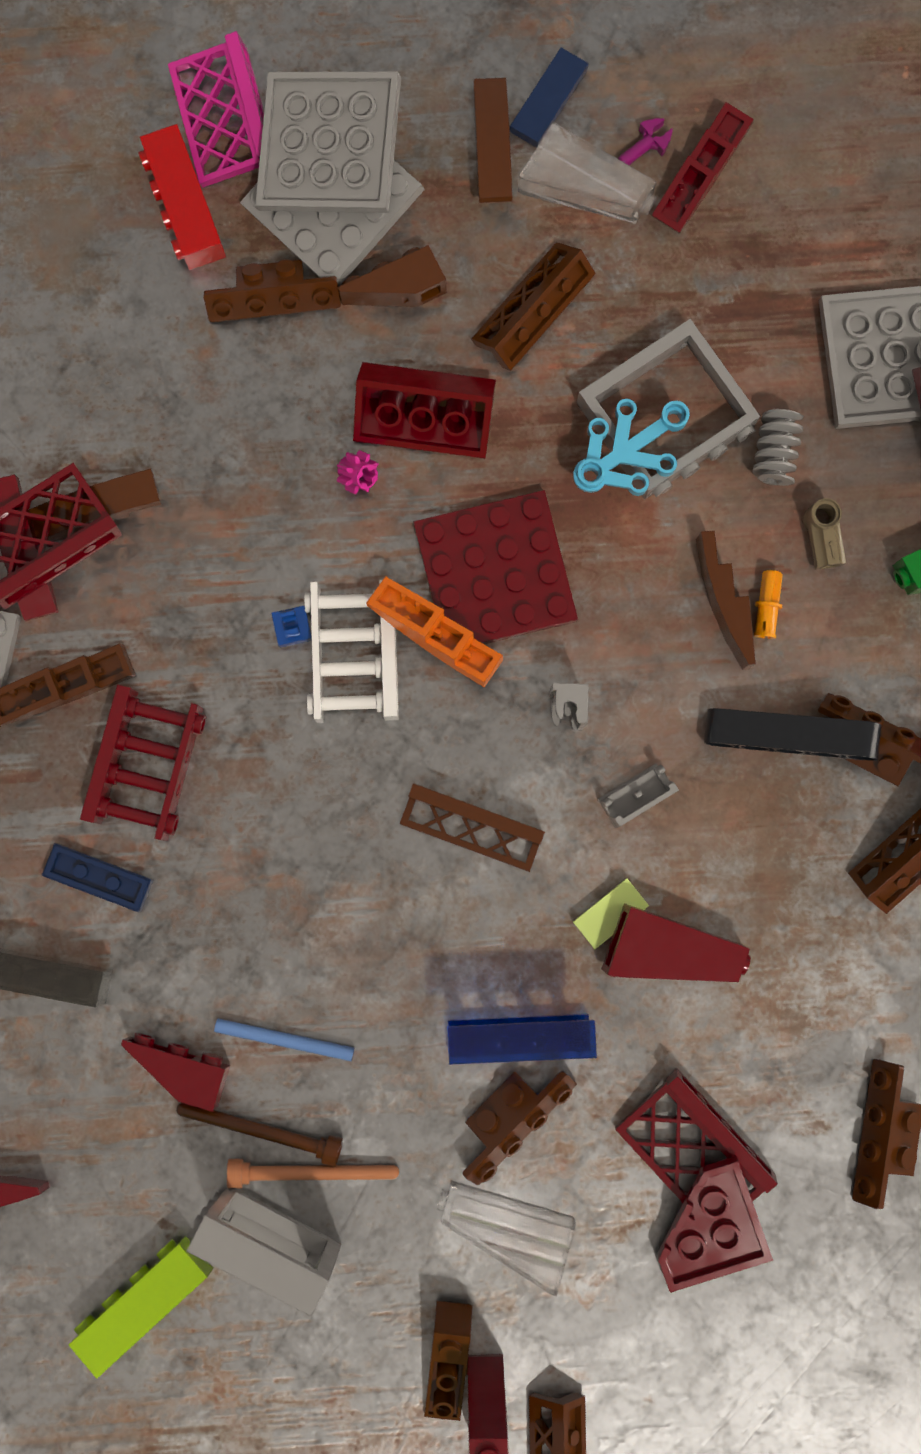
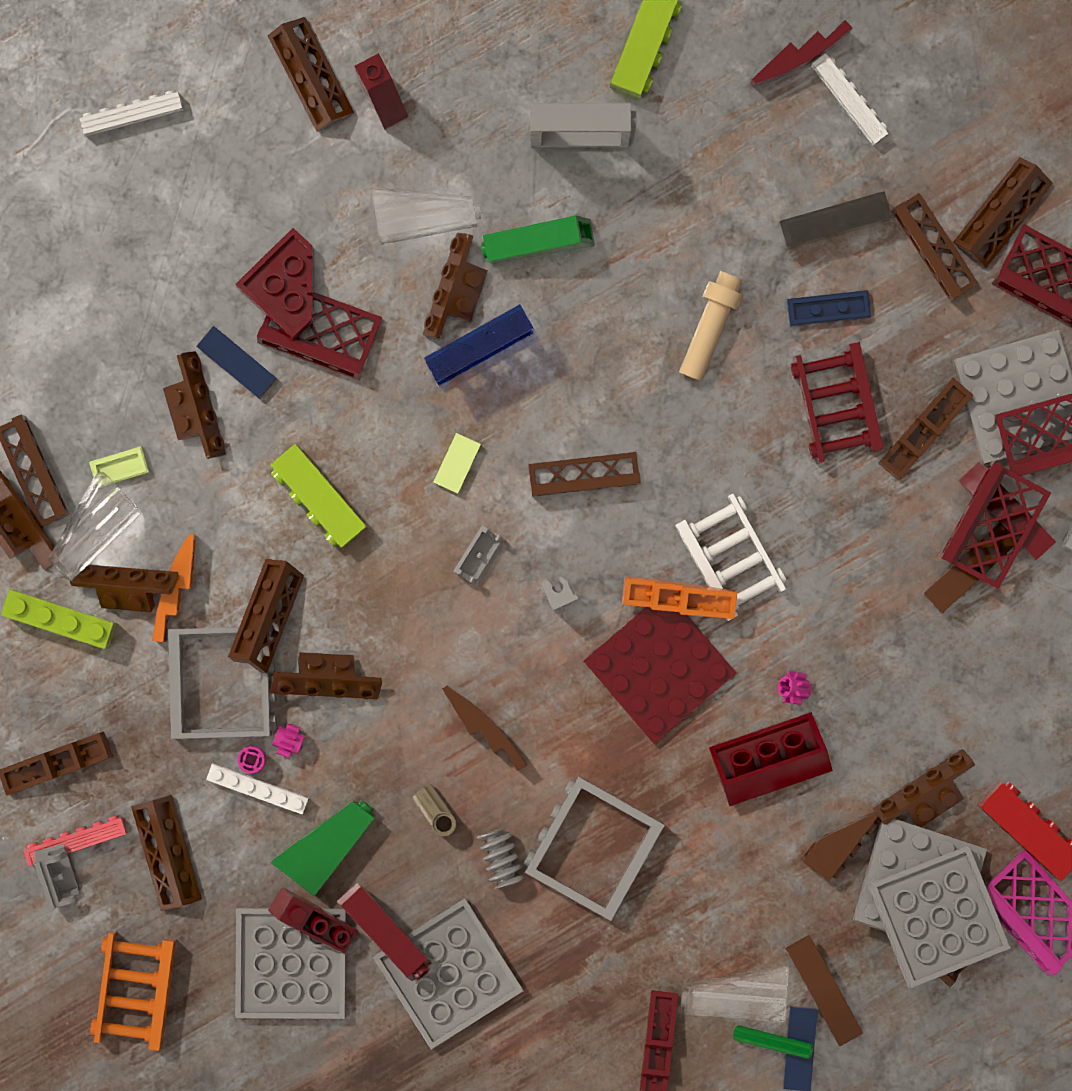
camera: 155 degrees right, 5 degrees up
dark red slope [121,1033,230,1112] -> none
reddish brown piece [176,1103,343,1167] -> none
medium blue bar [214,1018,355,1062] -> none
nougat piece [227,1159,399,1188] -> none
blue tile [271,605,312,648] -> none
reddish brown slope [424,1301,473,1421] -> none
reddish brown fence [471,242,596,371] -> none
medium azure plant [573,399,690,496] -> none
dark red slope [601,903,751,982] -> none
magenta bar [617,118,673,168] -> none
black beam [704,708,882,761] -> none
light orange axle [754,570,783,639] -> none
none -> dark blue tile [196,325,277,399]
none -> lime brick [271,444,367,548]
none -> green slope [481,215,595,263]
none -> tan piece [679,271,744,381]
none -> green axle [733,1025,813,1059]

